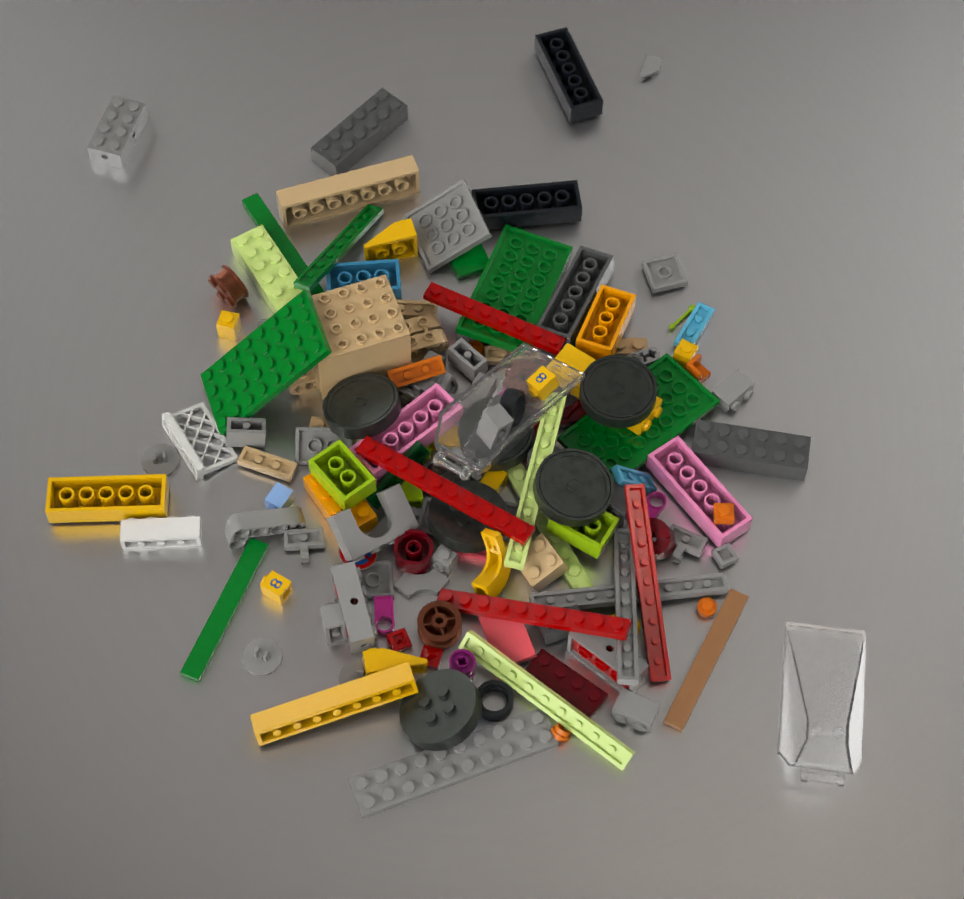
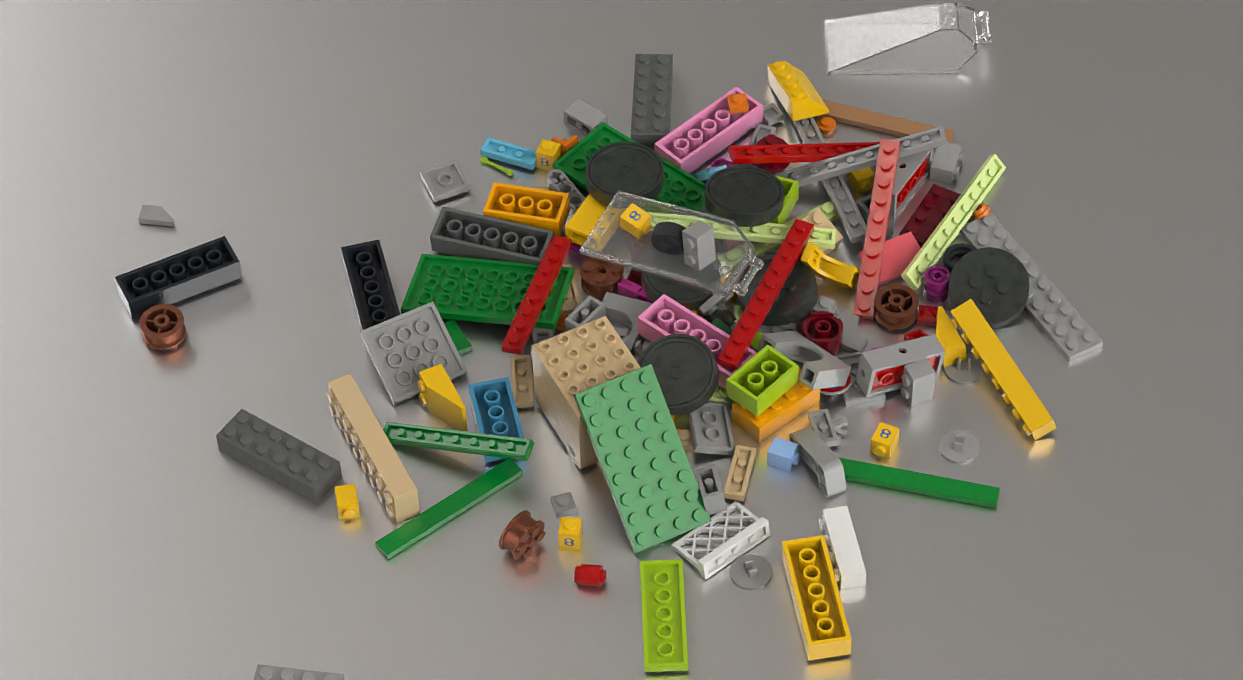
camera: 95 degrees left, 10 degrees down
yellowish green brick [230,225,303,315] -> none
none -> copper wheel [140,304,186,350]
none -> yellow brick [335,483,360,519]
none -> red brick [574,564,607,587]
none -> lime plate [640,559,688,672]
none -> yellow slope [767,61,829,122]

